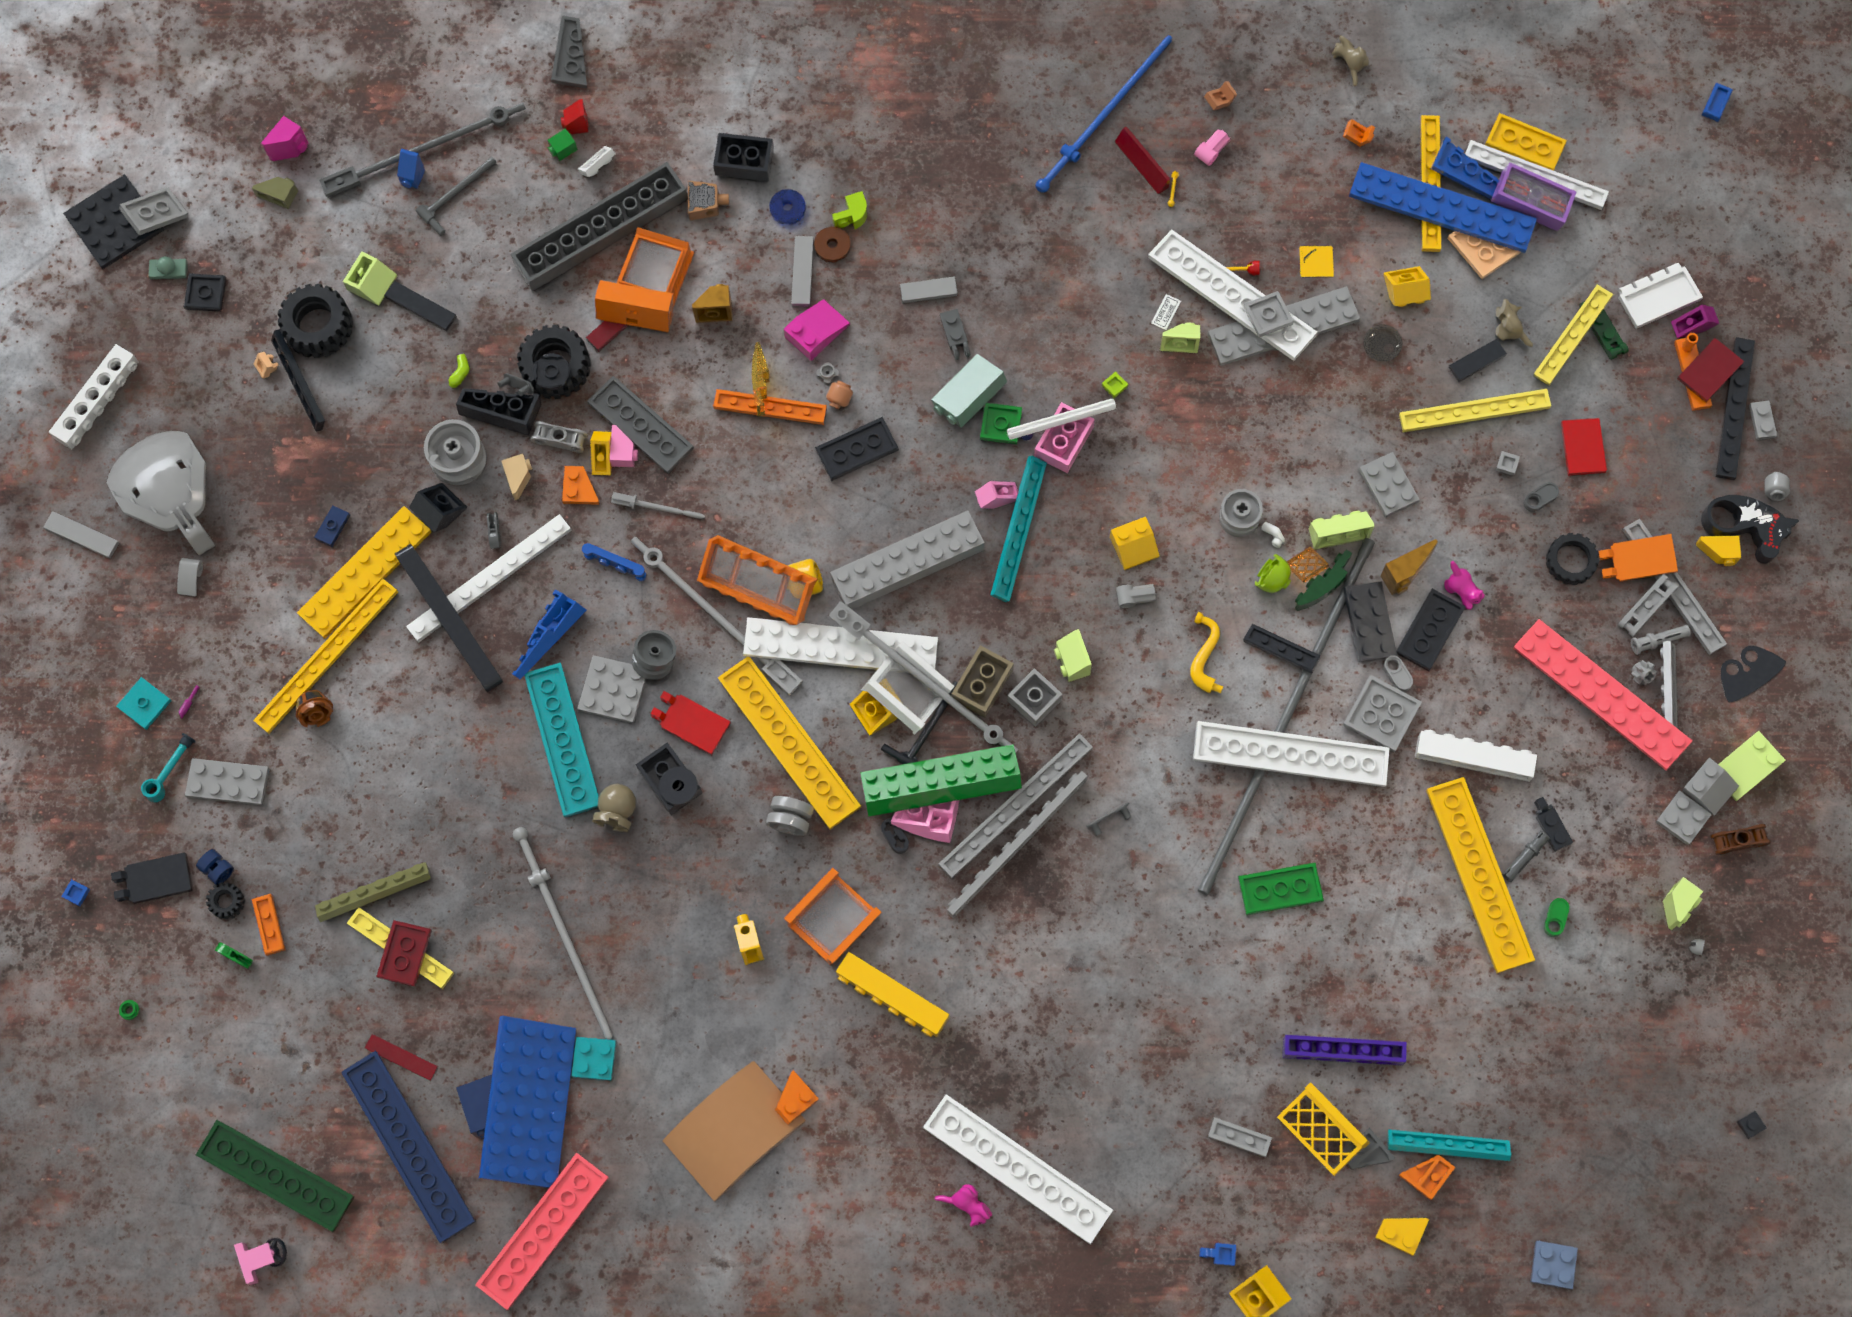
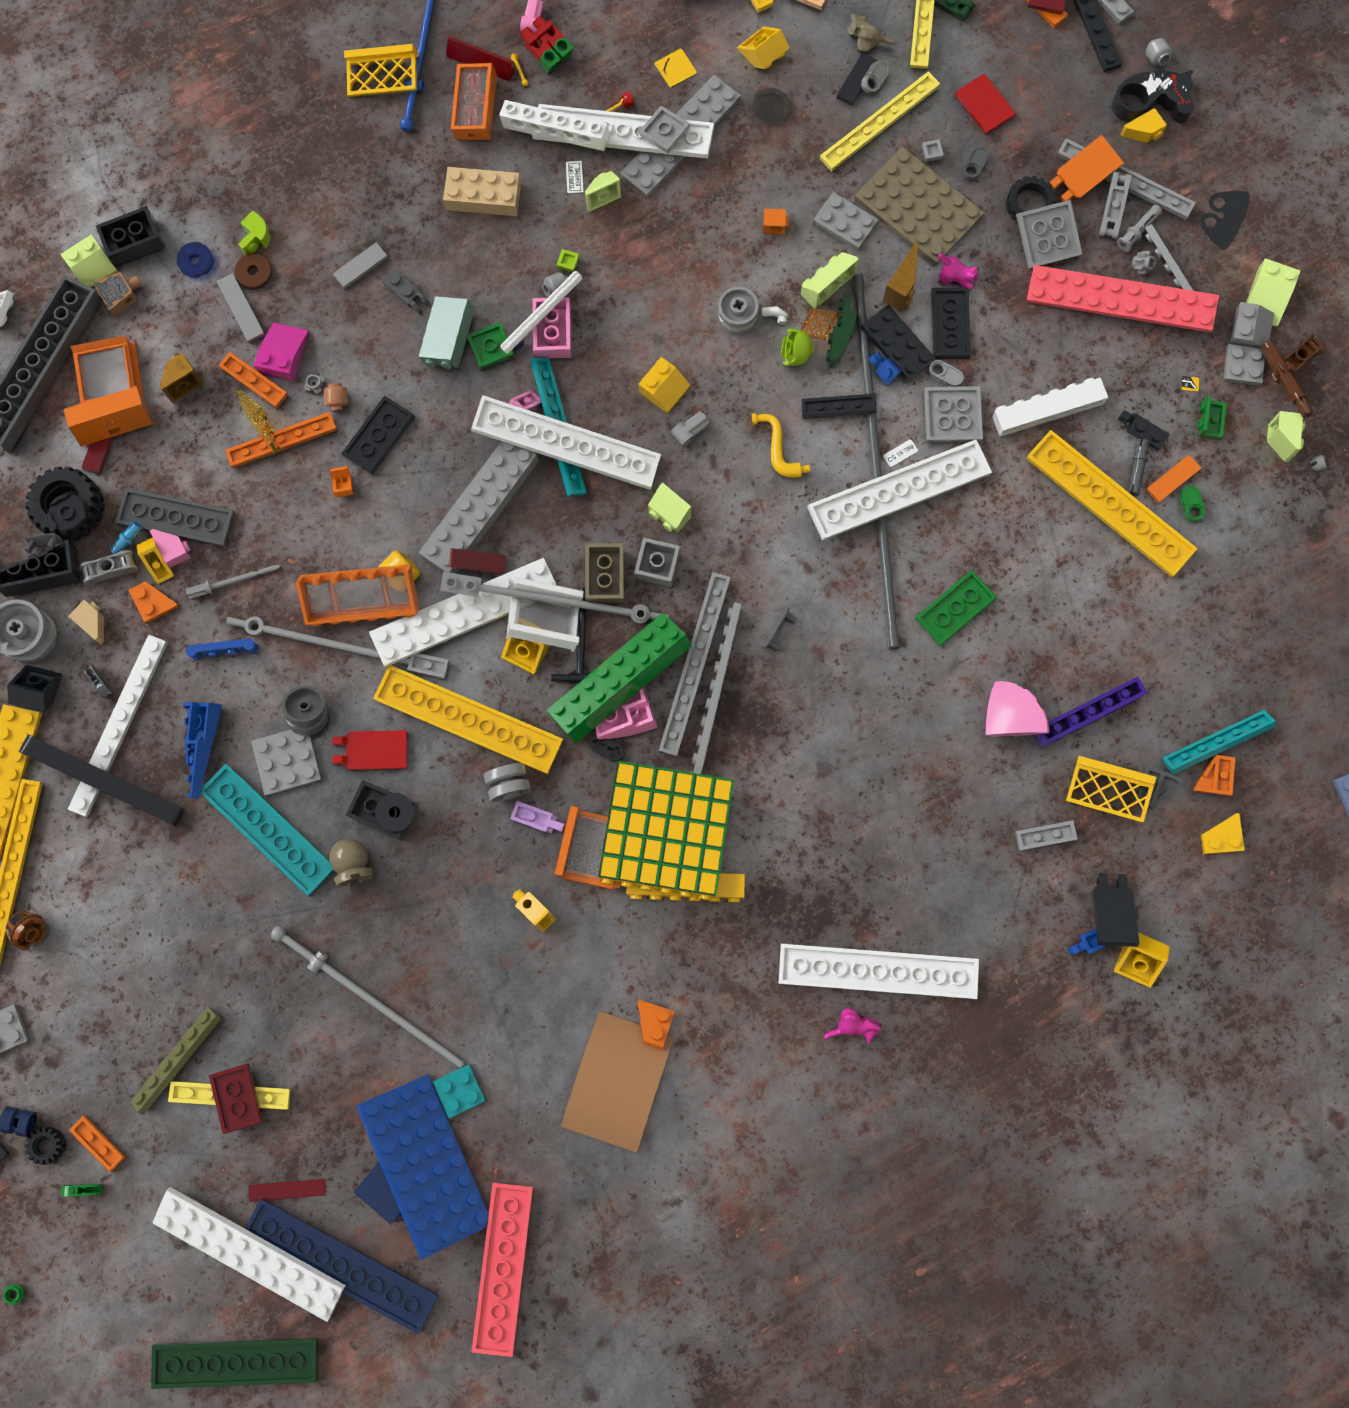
camera: 30 degrees left, 5 degrees up
none -> yellowish green slope [61,235,118,288]
none -> dark azure pin [110,520,143,554]
none -> white plate [153,1187,346,1322]
none -> orange plate [218,352,288,409]
none -> orange bracket [330,466,353,498]
none -> yellow fence [344,44,418,97]
none -> tan brick [443,167,521,216]
none -> dark red tile [449,548,506,574]
none -> brick [451,63,497,140]
none -> white plate [471,395,661,490]
none -> white brick [499,100,610,151]
none -> lavender hinge [510,801,566,833]
none -> red hips [520,16,574,75]
none -> light grey head [542,272,568,297]
none -> yellow panel [598,761,734,901]
none -> orange brick [763,209,789,234]
none -> dark tan plate [854,147,984,265]
none -> light grey piece [861,60,889,93]
none -> blue plate [868,352,902,385]
none -> white sticker [883,439,918,467]
none -> bright pink brick [986,681,1049,737]
none -> light grey plate [1016,200,1082,269]
none -> black tile [1092,873,1139,947]
none -> orange tile [1146,455,1201,504]
none -> sticker [1181,376,1199,391]
none -> green bracket [1197,396,1227,440]
none -> reddish brown piece [1261,341,1313,419]

